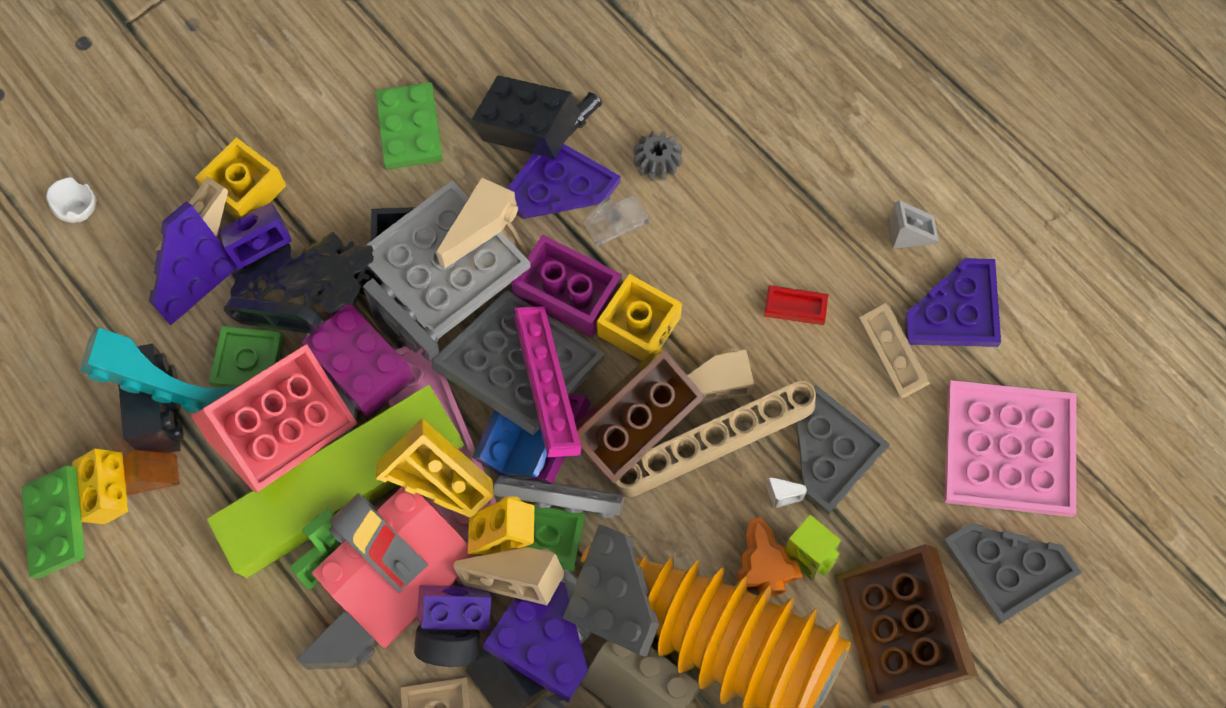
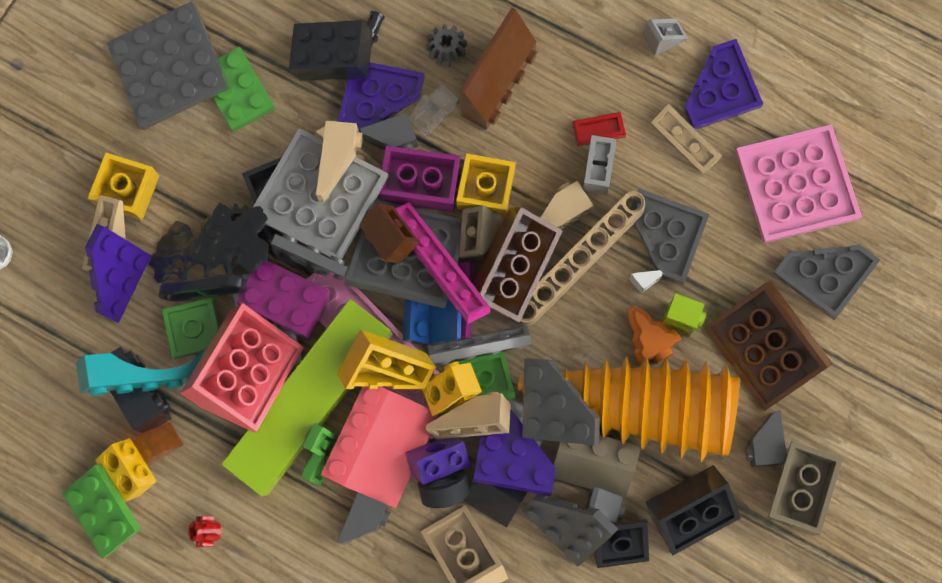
camera: 20 degrees left, 10 degrees up
dark purple brick [219,202,292,269] -> none
dark grey door [329,493,428,593] -> none
none -> dark grey plate [107,1,230,130]
none -> red gear [188,516,221,548]
none -> dark grey slope [360,113,418,150]
none -> reddish brown brick [360,203,419,264]
none -> dark tan slope [459,205,501,258]
none -> reddish brown slope [460,8,538,130]
none -> light grey brick [582,135,617,195]

